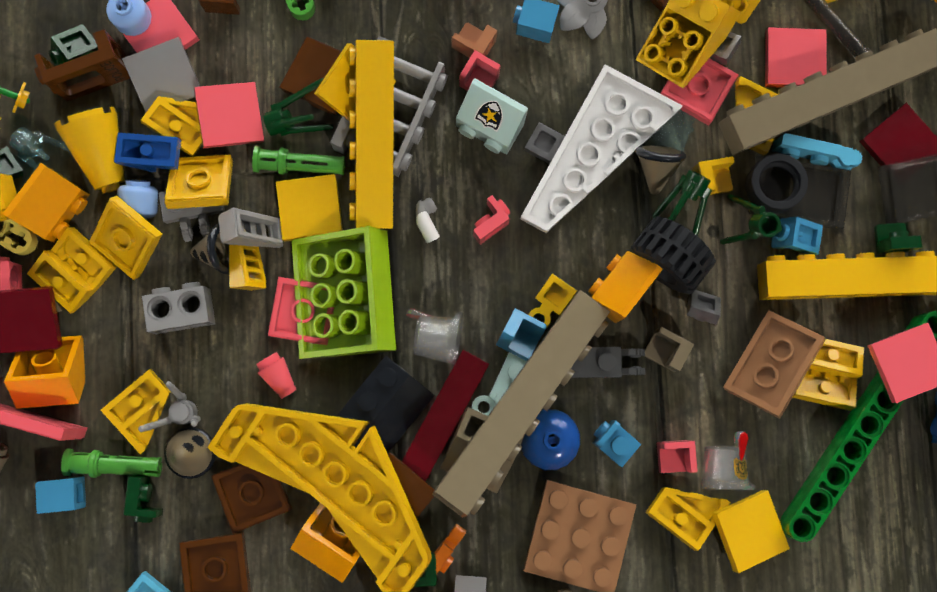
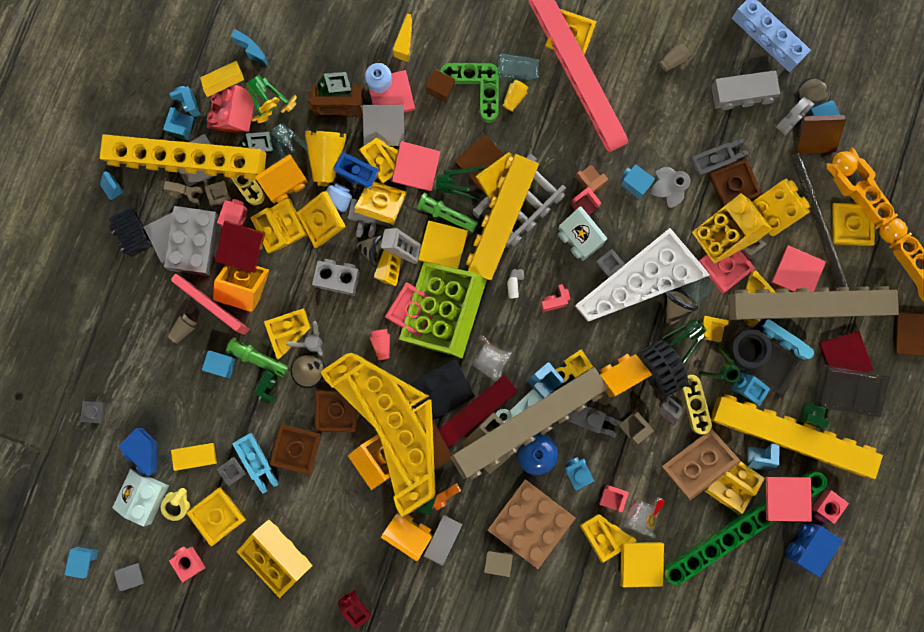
camera: 30 degrees right, 0 degrees up
none -> light yellow beam [681,375,712,434]
none -> dark azure panel [747,444,779,472]

